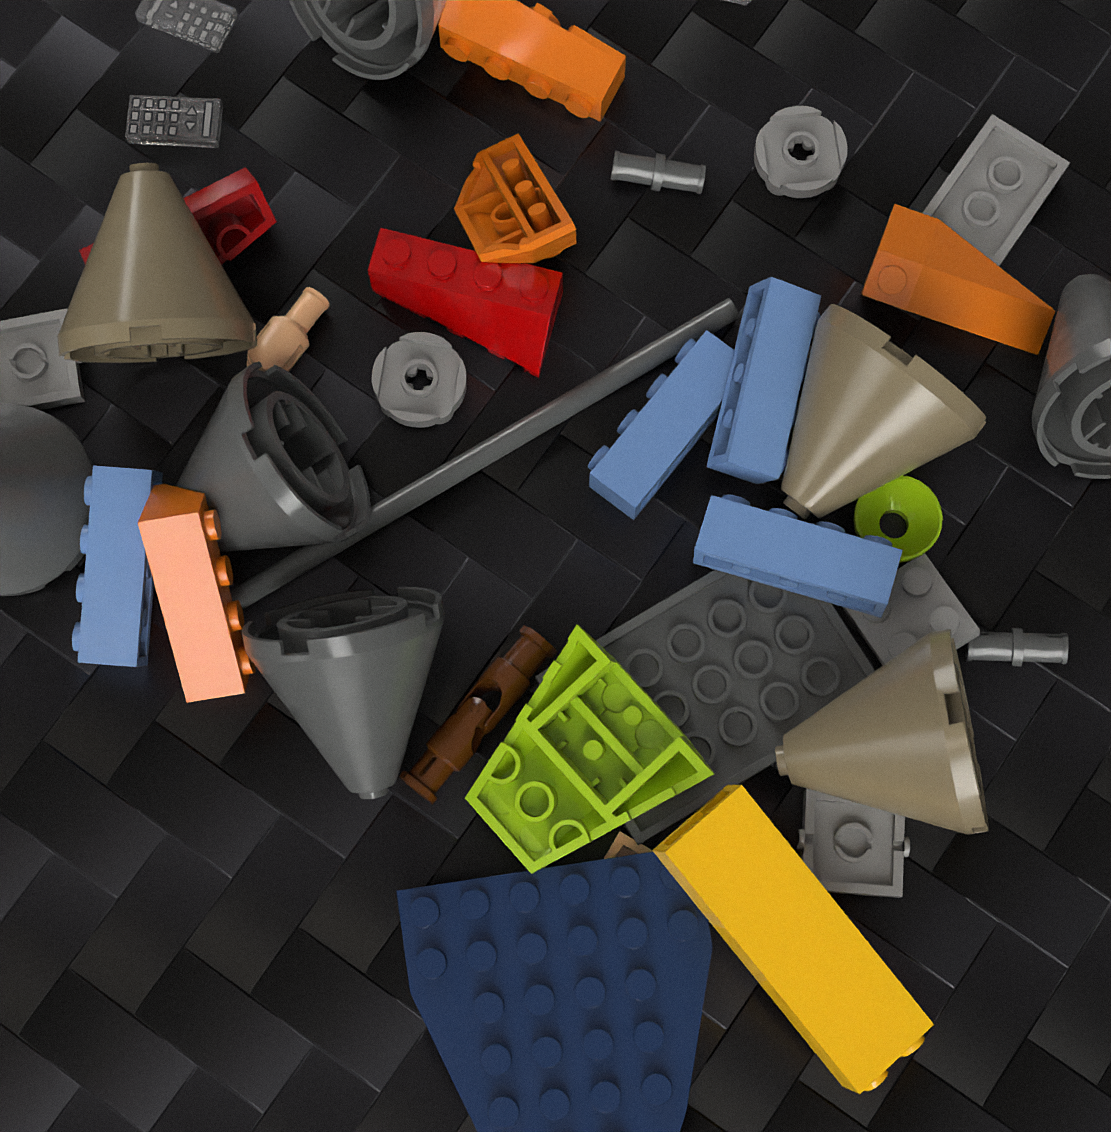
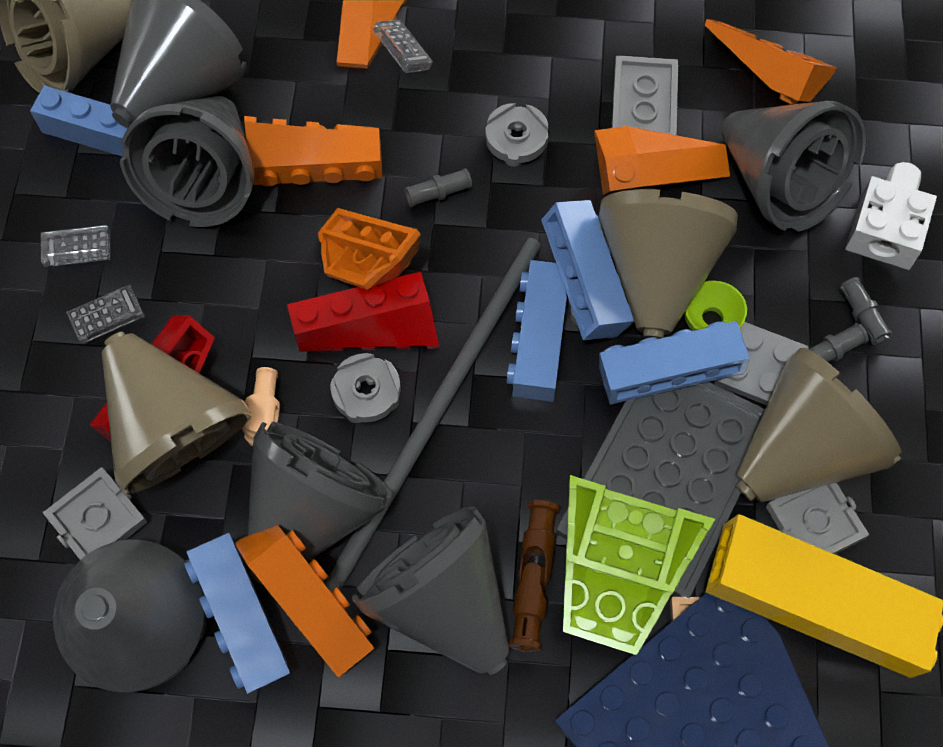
camera: 30 degrees left, 10 degrees down
none -> dark grey pin [840,277,892,345]

